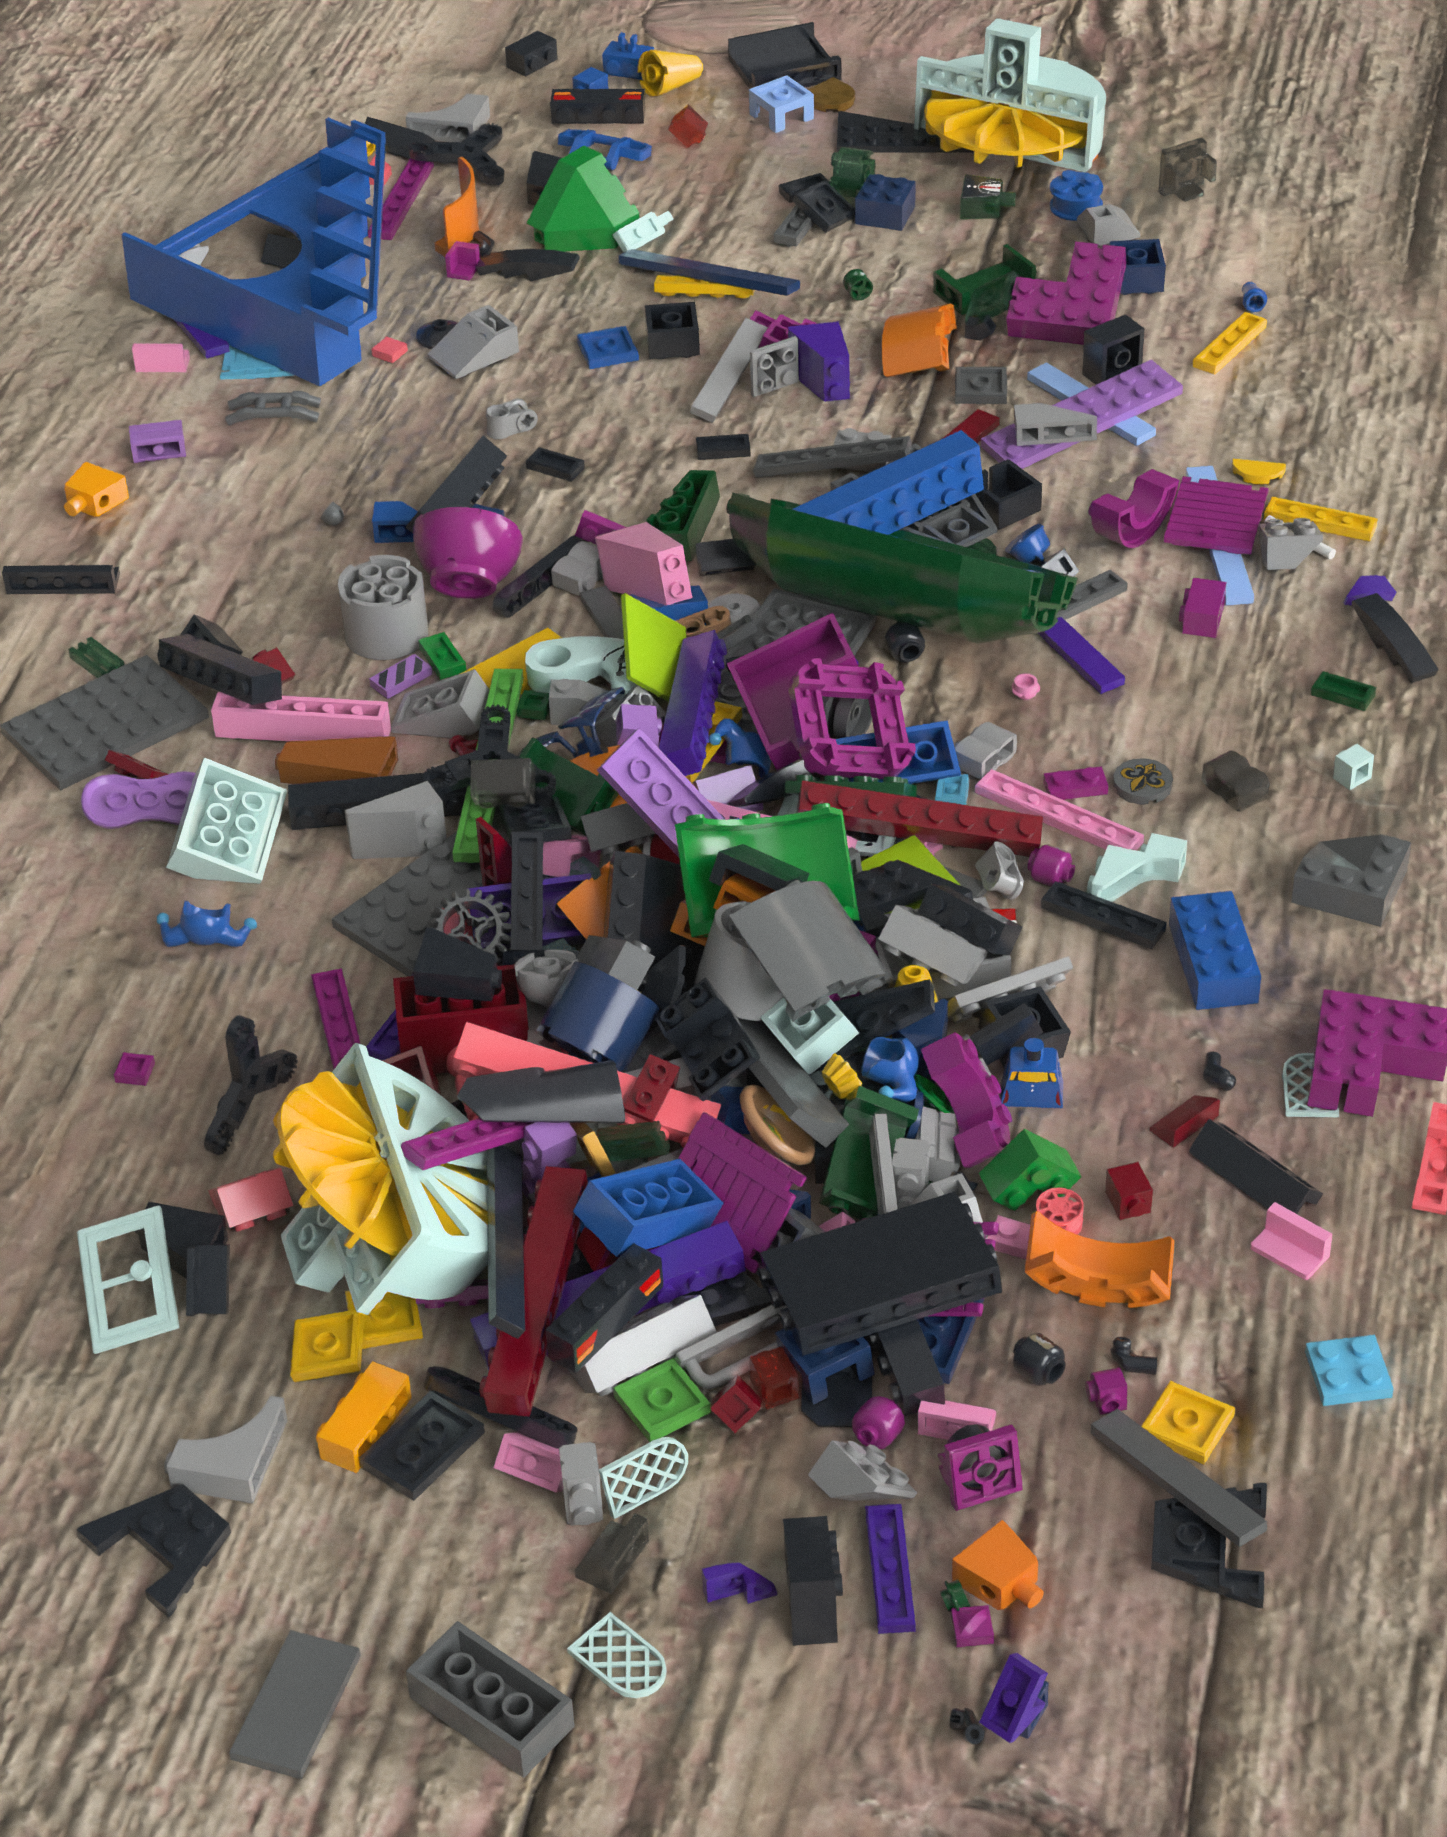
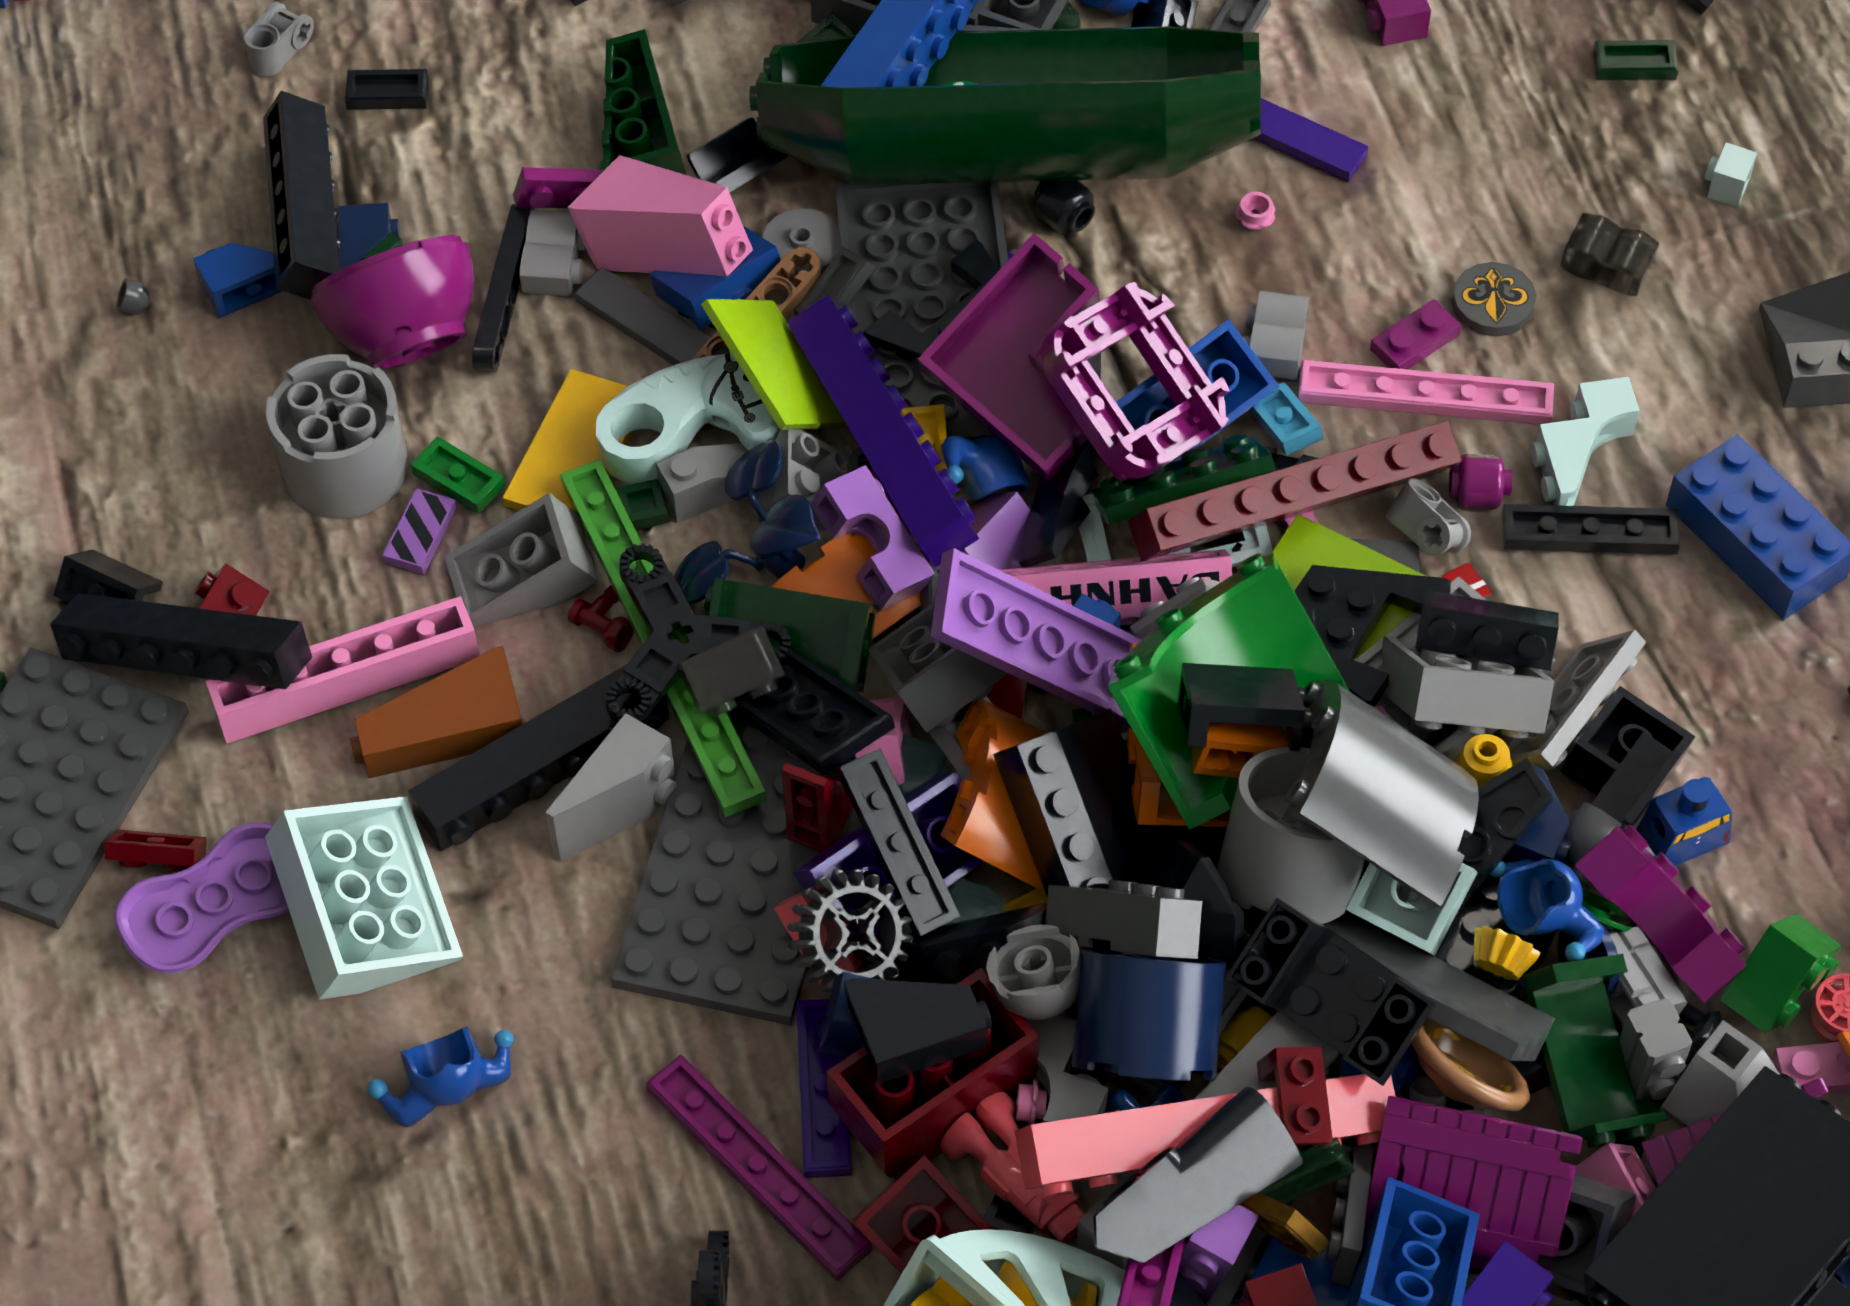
camera: 30 degrees left, 15 degrees up
light grey tile [869,1114,898,1215] -> none

